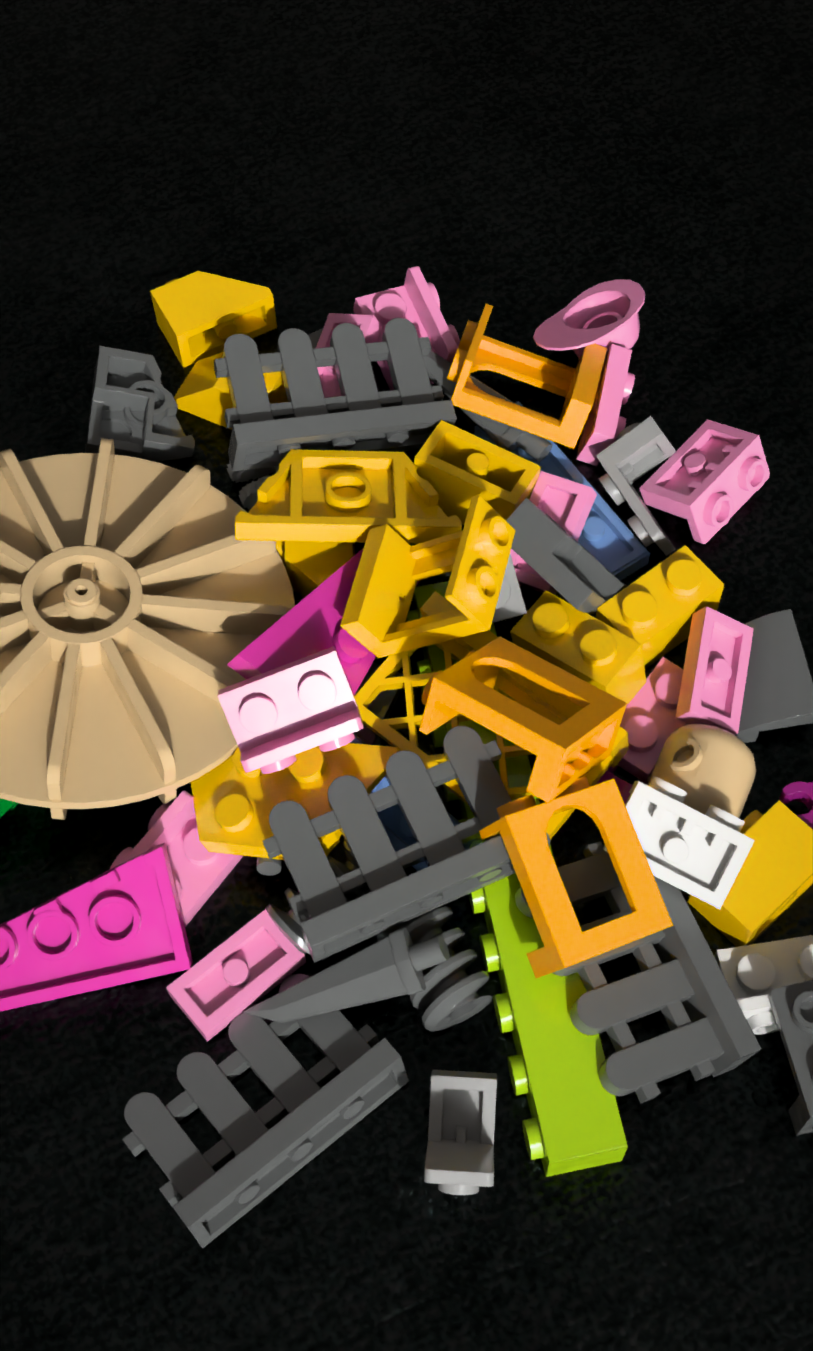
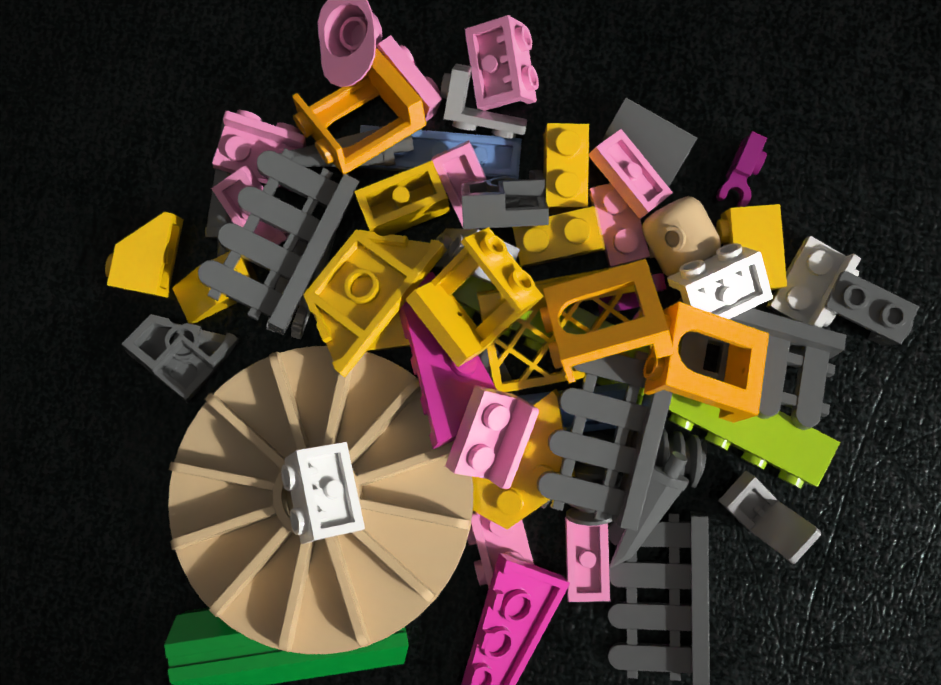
camera: 50 degrees left, 25 degrees up
none -> white bracket [281,442,365,544]

